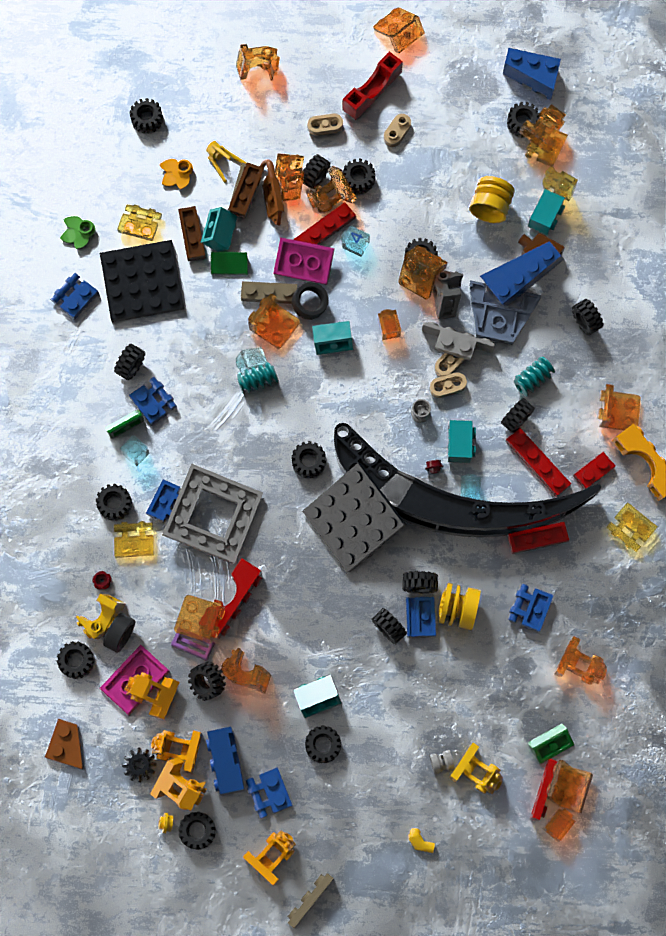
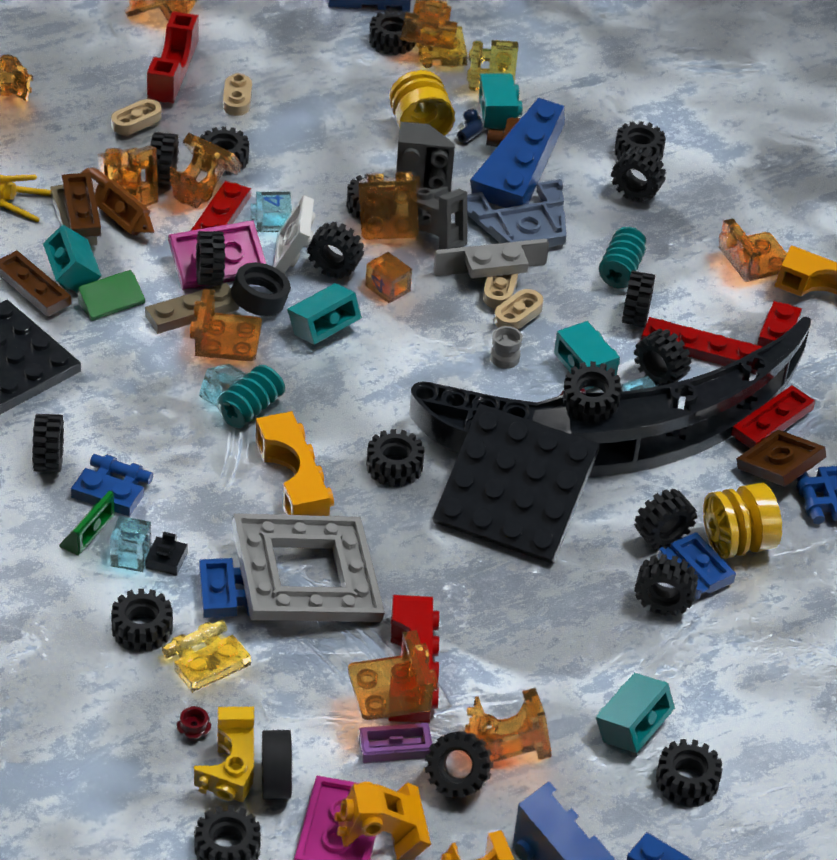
camera: 35 degrees left, 30 degrees down
none -> black tile [145,532,188,576]
none -> black tyre [196,231,225,285]
none -> light orange arch [255,411,334,516]
none -> white plate [273,195,316,274]
none -> black tyre [307,222,364,279]
none -> dark grey slope [395,122,455,192]
none -> dark blue arm [457,109,483,143]
none -> black tyre [563,361,621,422]
none -> black tyre [614,121,666,162]
none -> black tyre [634,329,692,386]
none -> reddish brown plate [736,430,827,487]

